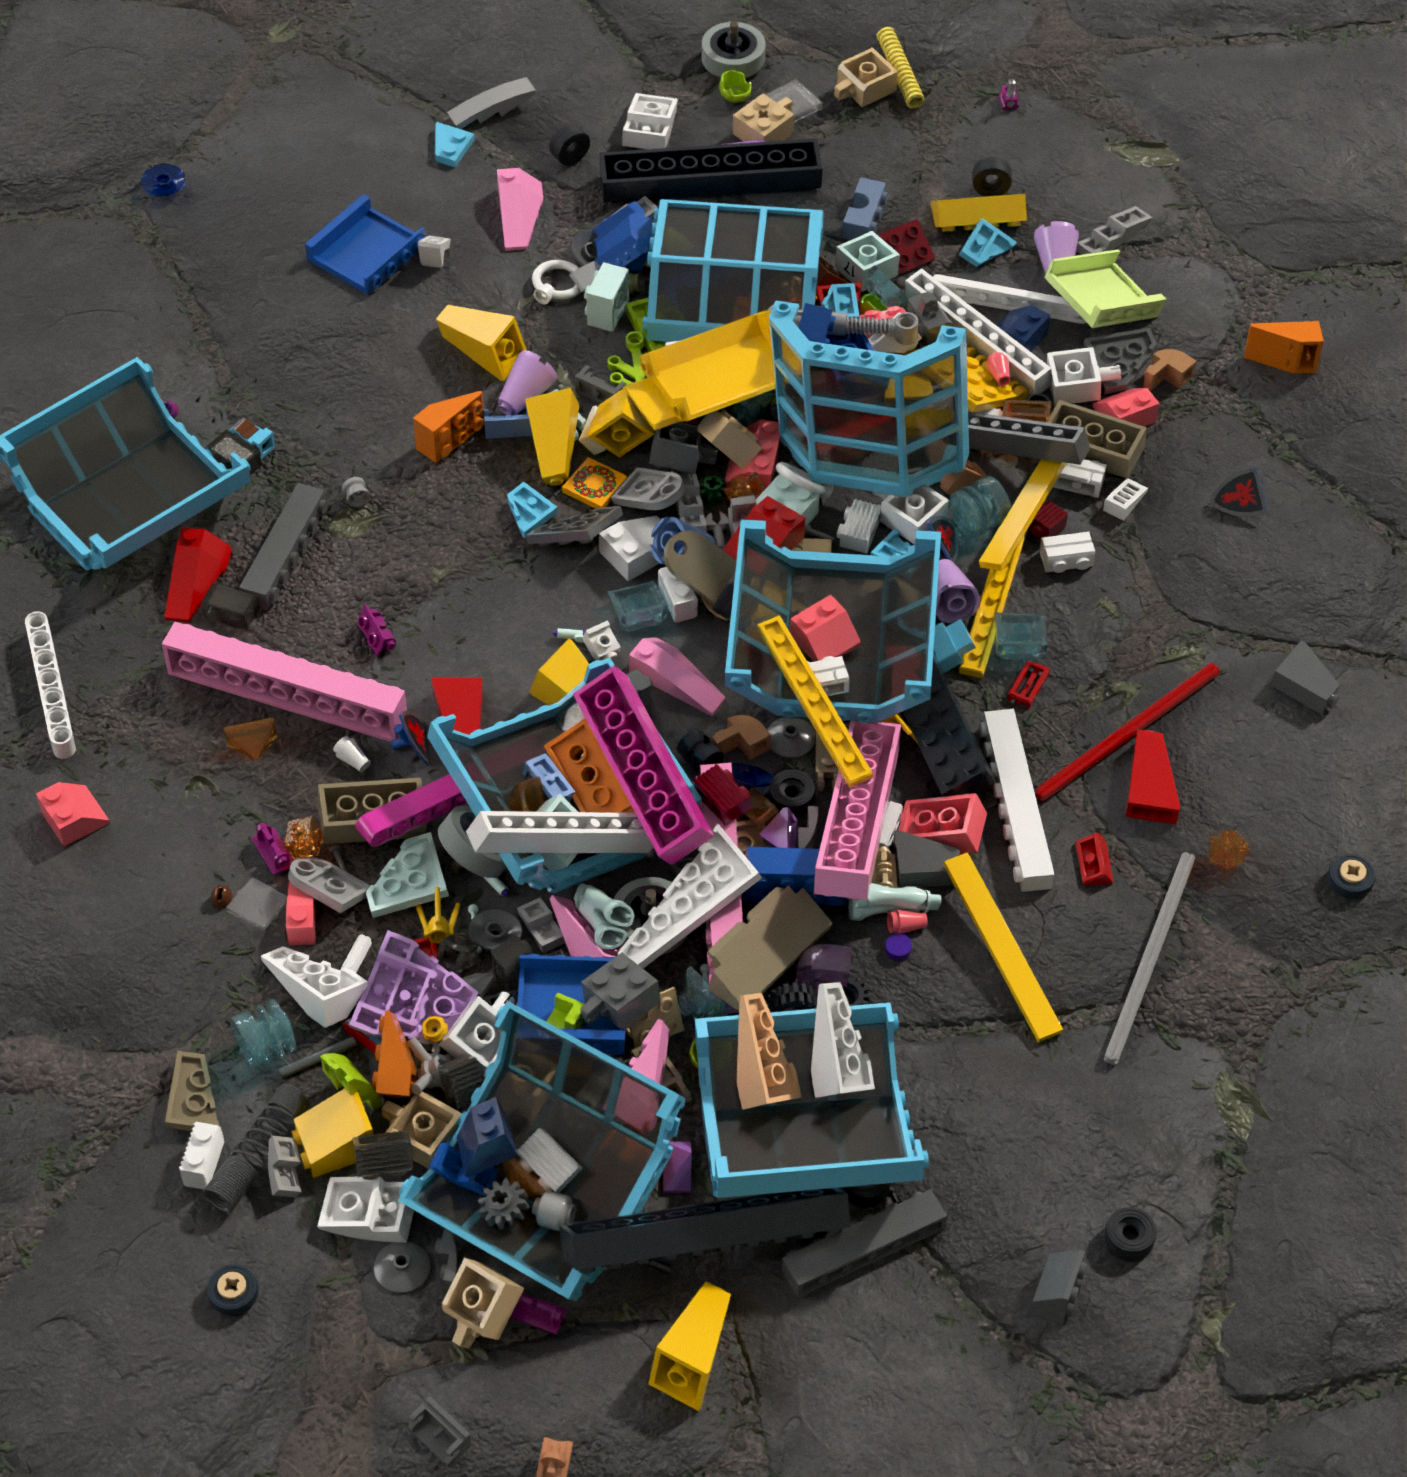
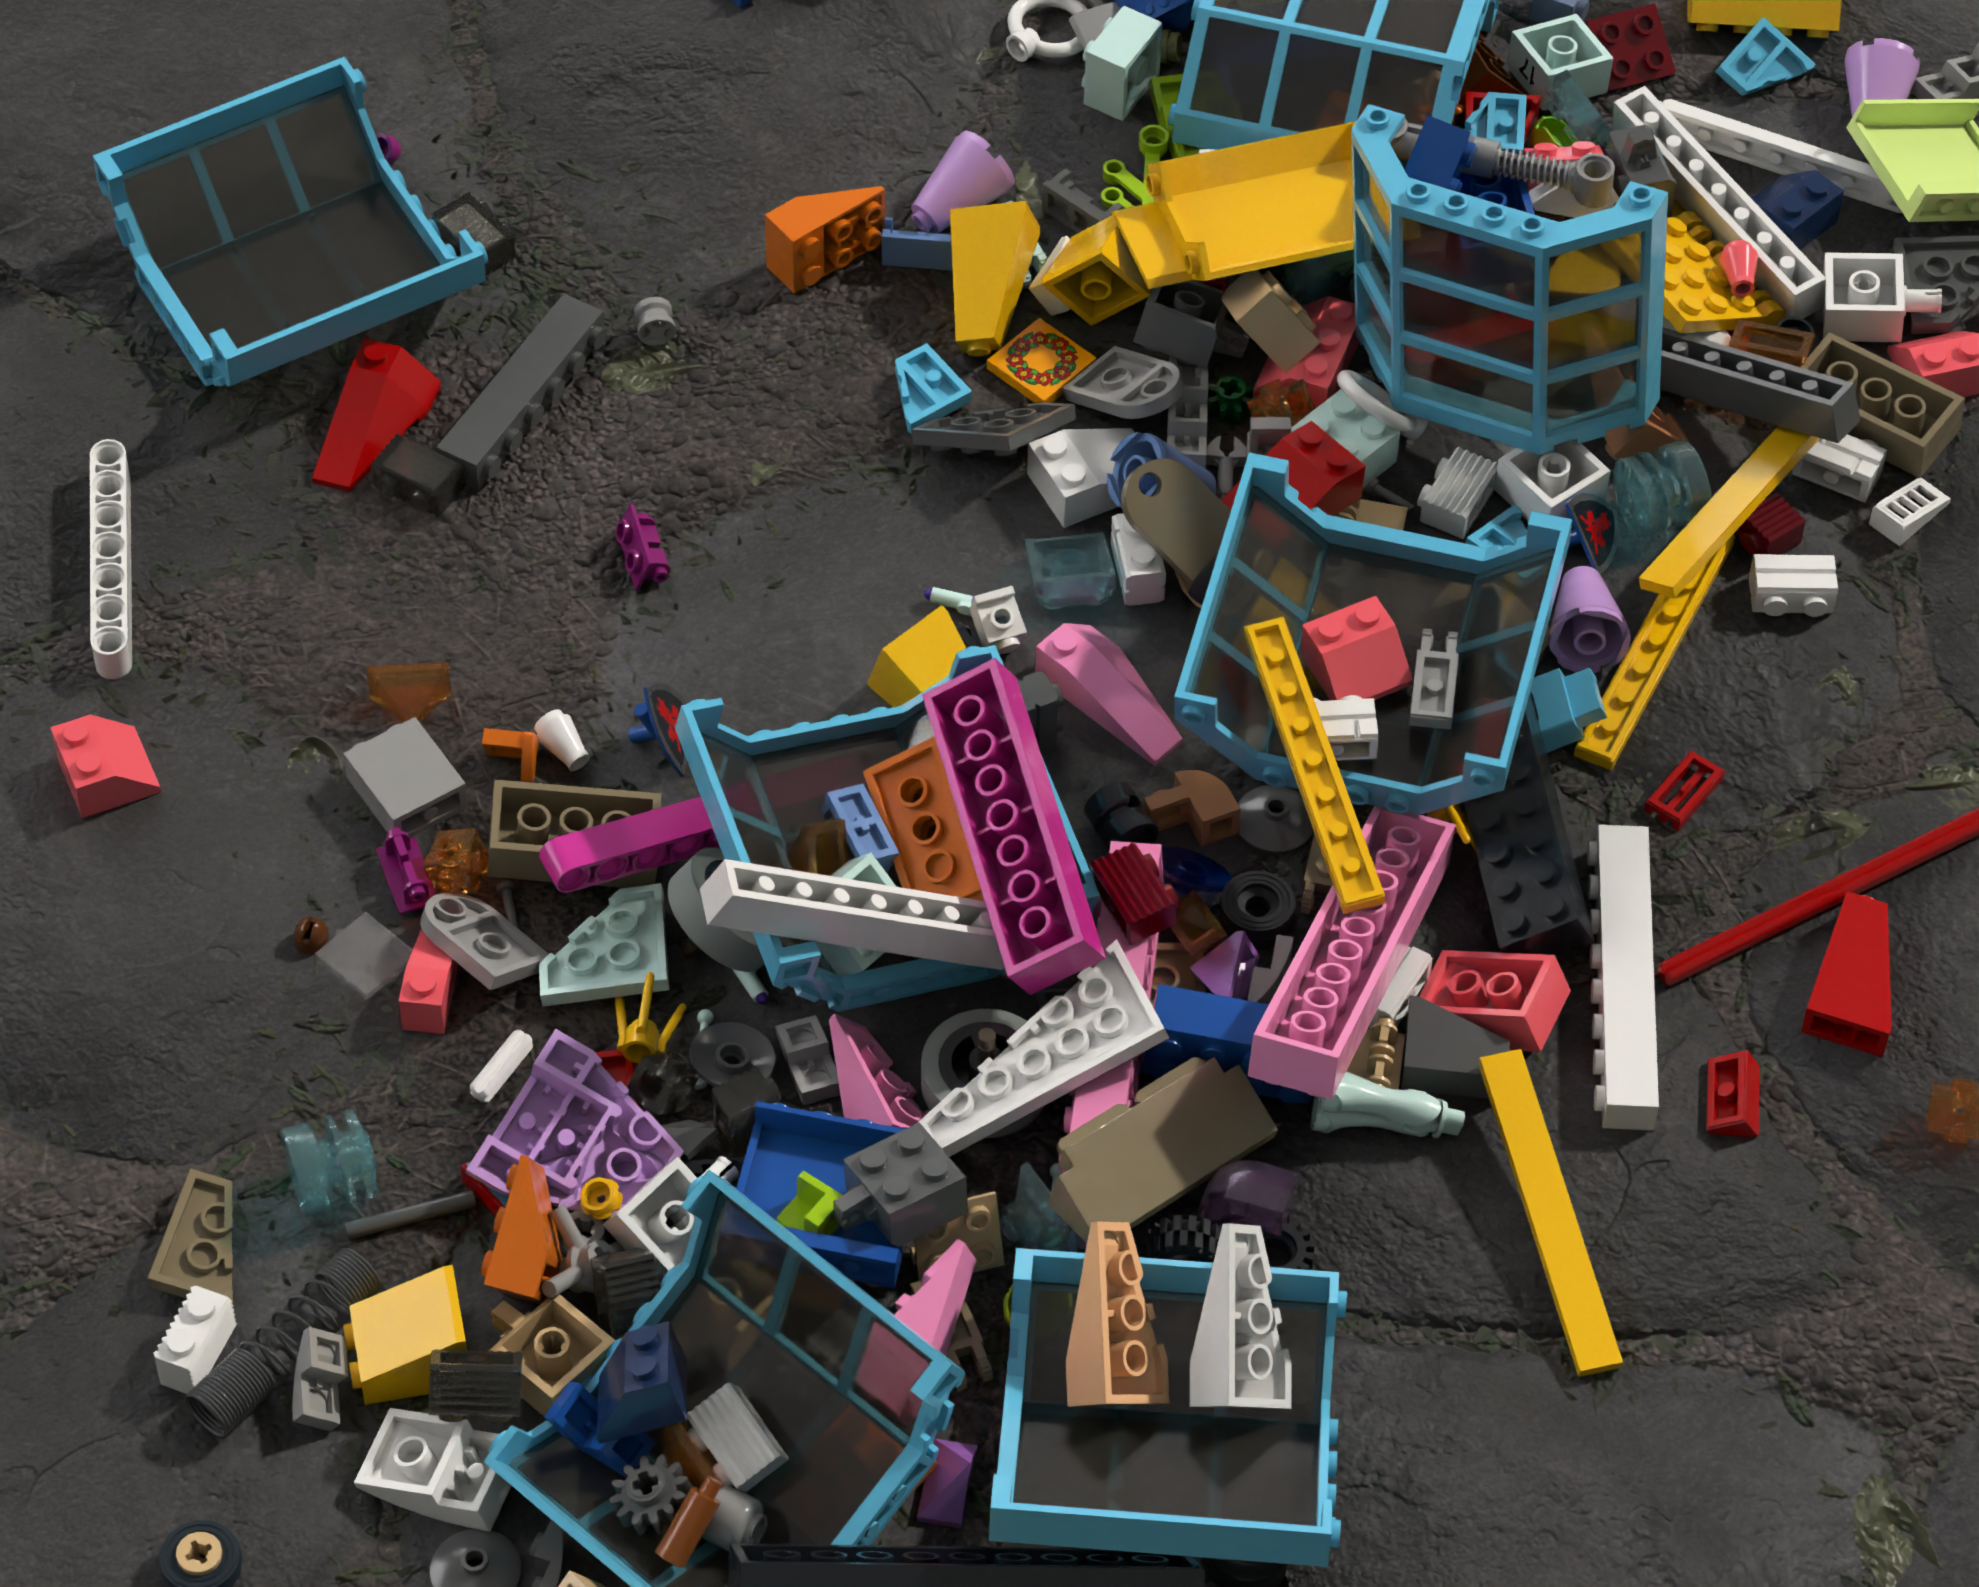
camera: 10 degrees right, 0 degrees up
bright pink brick [162,622,407,742] -> none
medium azure leg [229,418,275,460] -> none
white wedge [261,947,368,1027] -> none
lime slope [320,1053,382,1111] -> none
red slope [432,677,483,766] -> none
yellow slope [436,305,527,381] -> none
light aqua piece [574,884,634,949] -> none
dark purple tile [885,933,912,961] -> none
coral cone [887,909,928,934] -> none
clear light blue slope [995,612,1047,660] -> none
light grey axle [1104,852,1195,1065] -> none
none -> light grey brick [343,717,468,838]
none -> orange tile [482,728,540,783]
none -> dark orange cylinder [655,1475,723,1568]
none -> light grey hinge [1409,629,1459,729]

